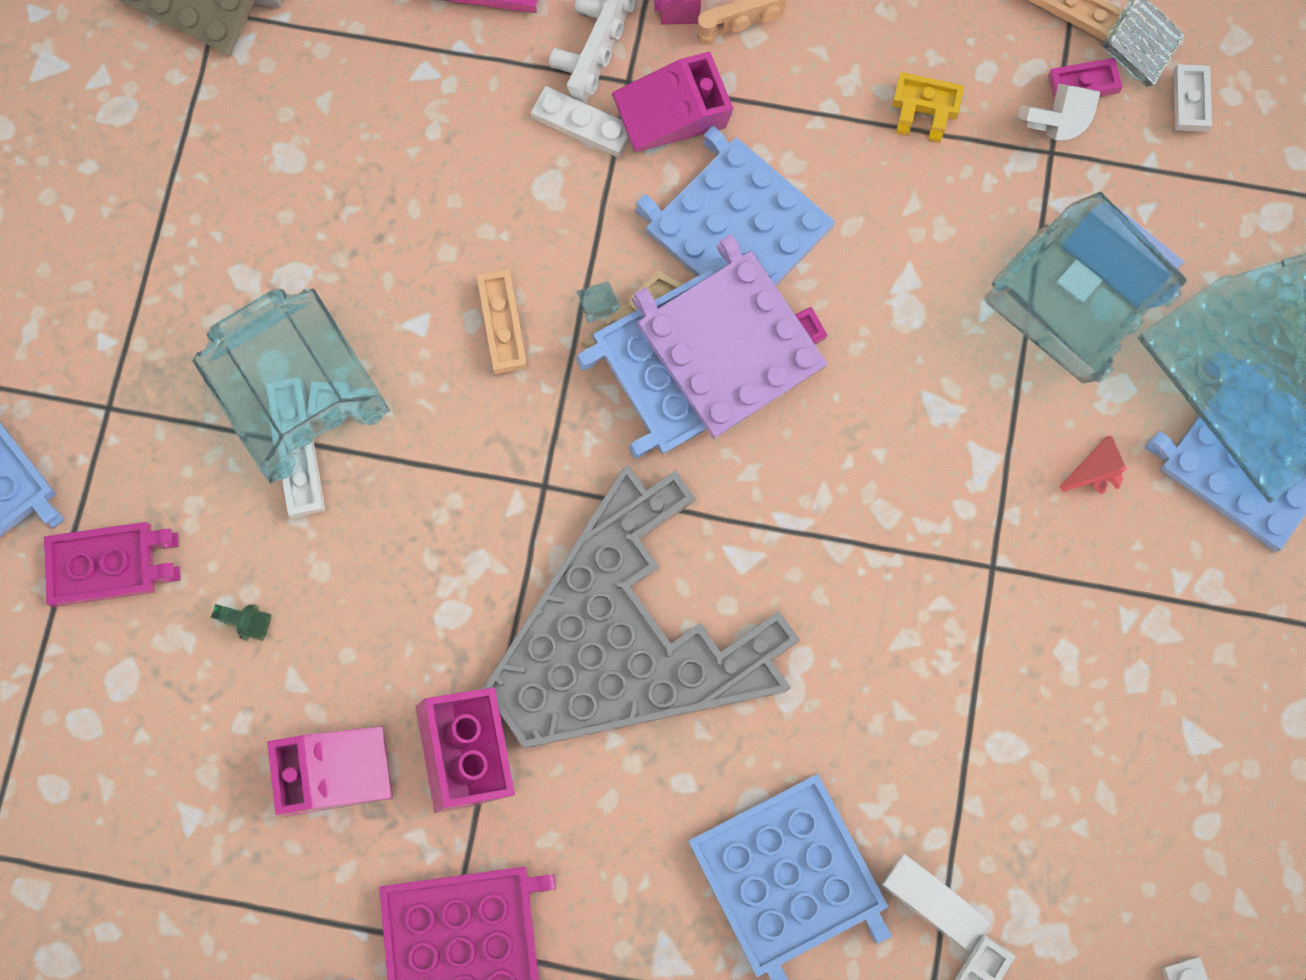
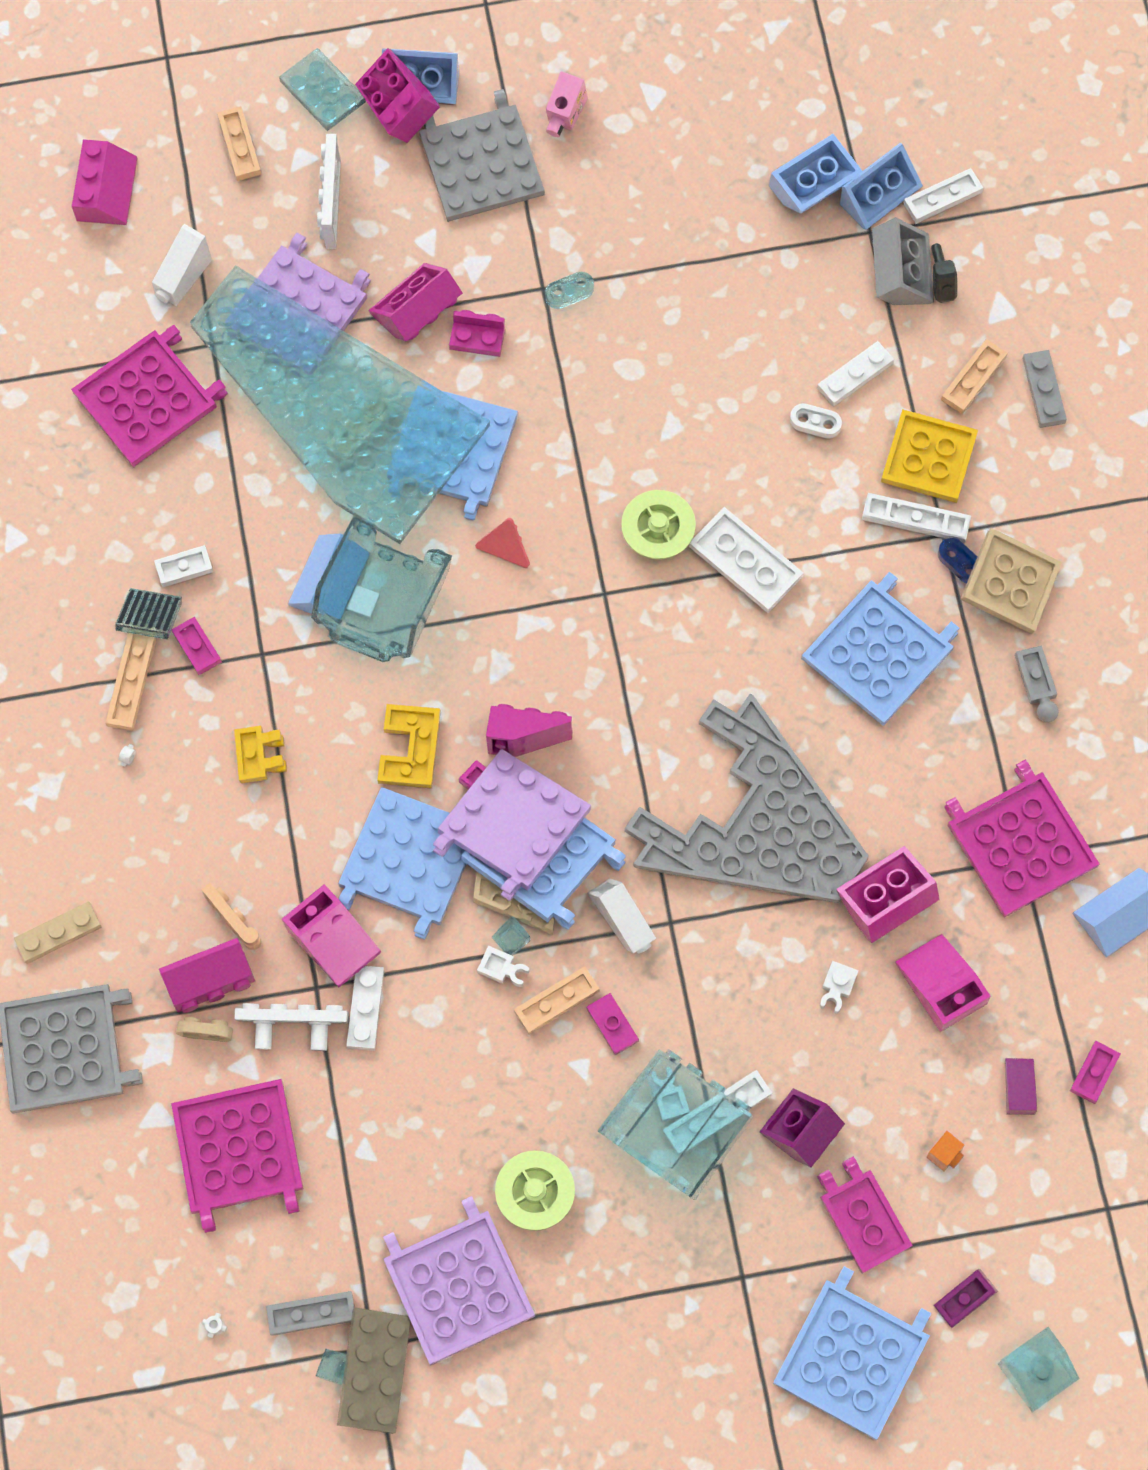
camera: 110 degrees left, 5 degrees down
clear green piece [211,604,272,641] -> none
white slope [880,854,991,953] -> none
white brick [1018,83,1100,141] -> none
none -> yellow plate [377,704,441,788]
none -> lavender plate [383,1196,535,1366]
none -> white plate [477,946,530,987]
none -> dark pink slope [486,704,573,757]
none -> yellowish green wheel [495,1151,575,1230]
none -> dark pink plate [586,993,639,1055]
none -> white slope [587,878,656,954]
none -> yellowish green wheel [621,490,696,559]
none -> white plate [689,507,804,613]
none -> magenta slope [759,1088,845,1167]
none -> white plate [790,403,842,438]
none -> white plate [820,961,859,1014]
none -> orange plate [927,1131,964,1171]
none -> magenta slope [1005,1058,1037,1115]
none -> dark pink plate [1070,1040,1121,1104]

